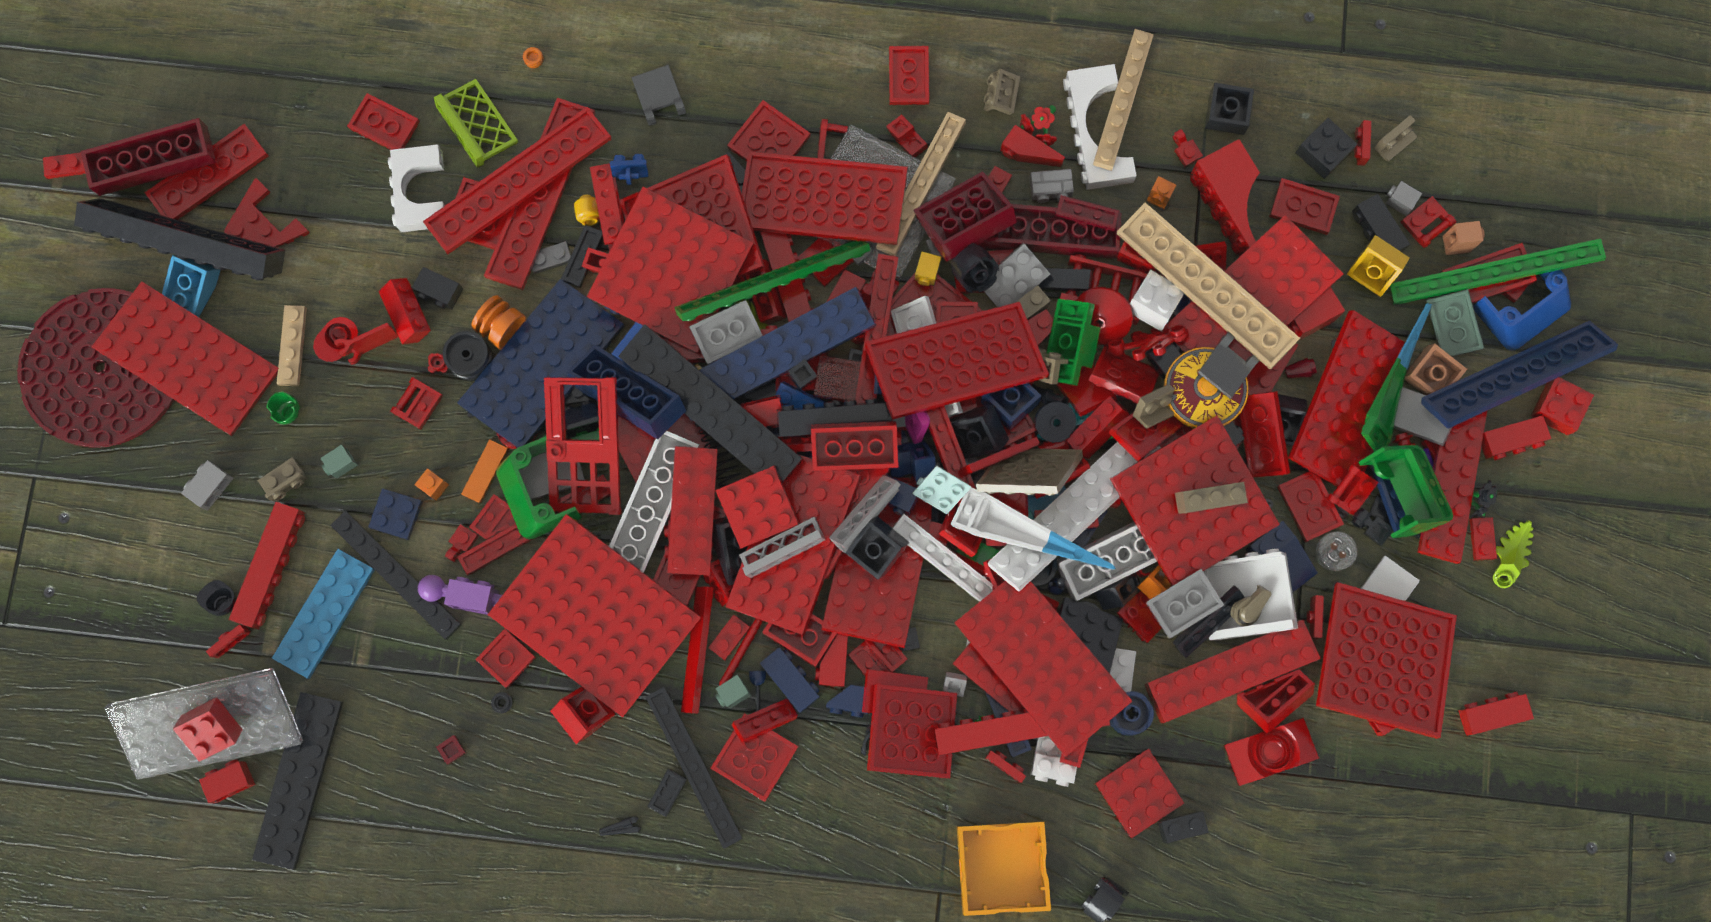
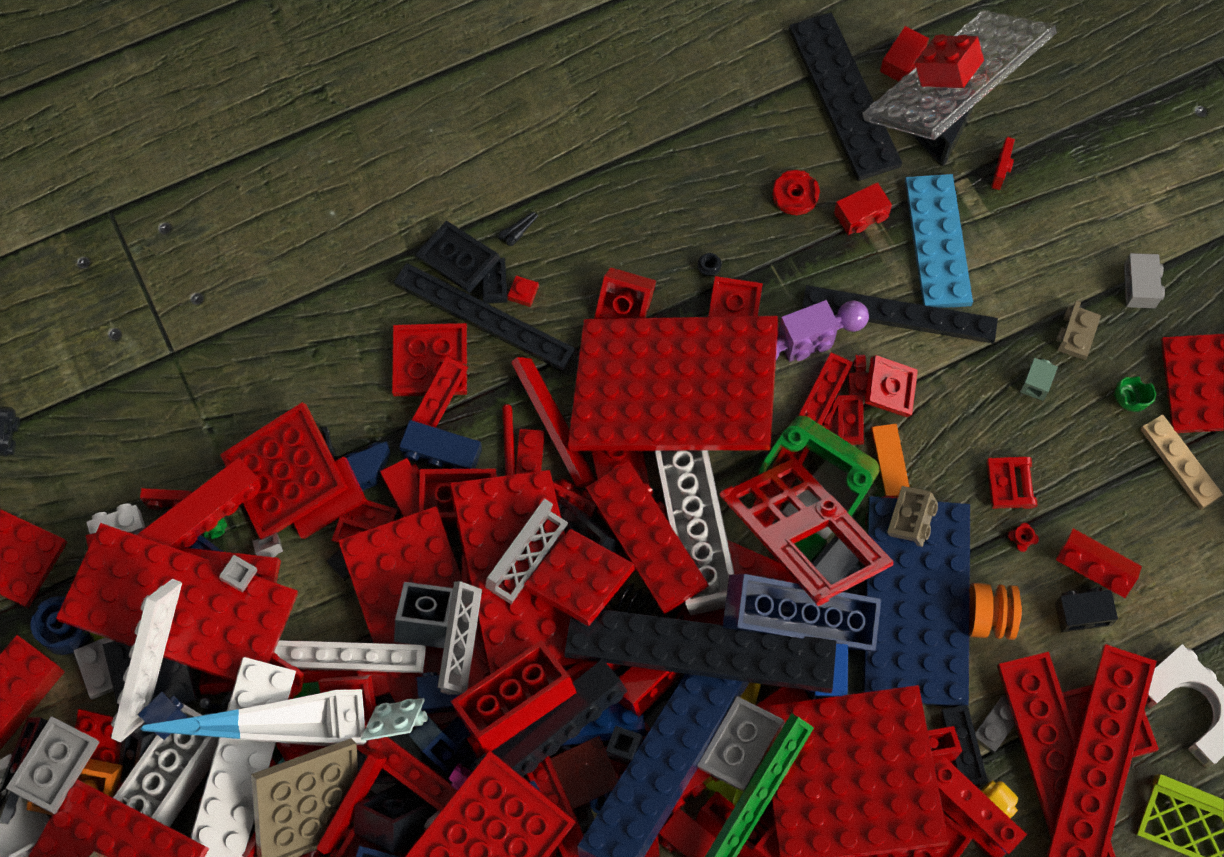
camera: 145 degrees right, 10 degrees down
black cap [197,580,237,616] -> none
red brick [229,502,305,630] -> none
red piece [313,317,358,362] -> none
red flag [334,323,399,365] -> none
dark blue plate [368,489,423,540] -> none
orange brick [414,468,449,501] -> none
dark red plate [436,735,467,765] -> none
black wheel [442,331,493,381] -> none
sand green brick [715,675,751,709] -> none
dark blue hinge [749,671,766,711] -> none
light orange tile [957,822,1051,916] -> none
none -> white plate [111,579,182,742]
none -> dark blue brick [138,692,188,740]
none -> light grey plate [219,555,257,593]
none -> black plate [415,220,500,293]
none -> red plate [508,276,539,307]
none -> red plate [772,170,820,216]
none -> red brick [834,182,892,235]
none -> plate [865,355,918,417]
none -> dark tan bracket [887,486,938,547]

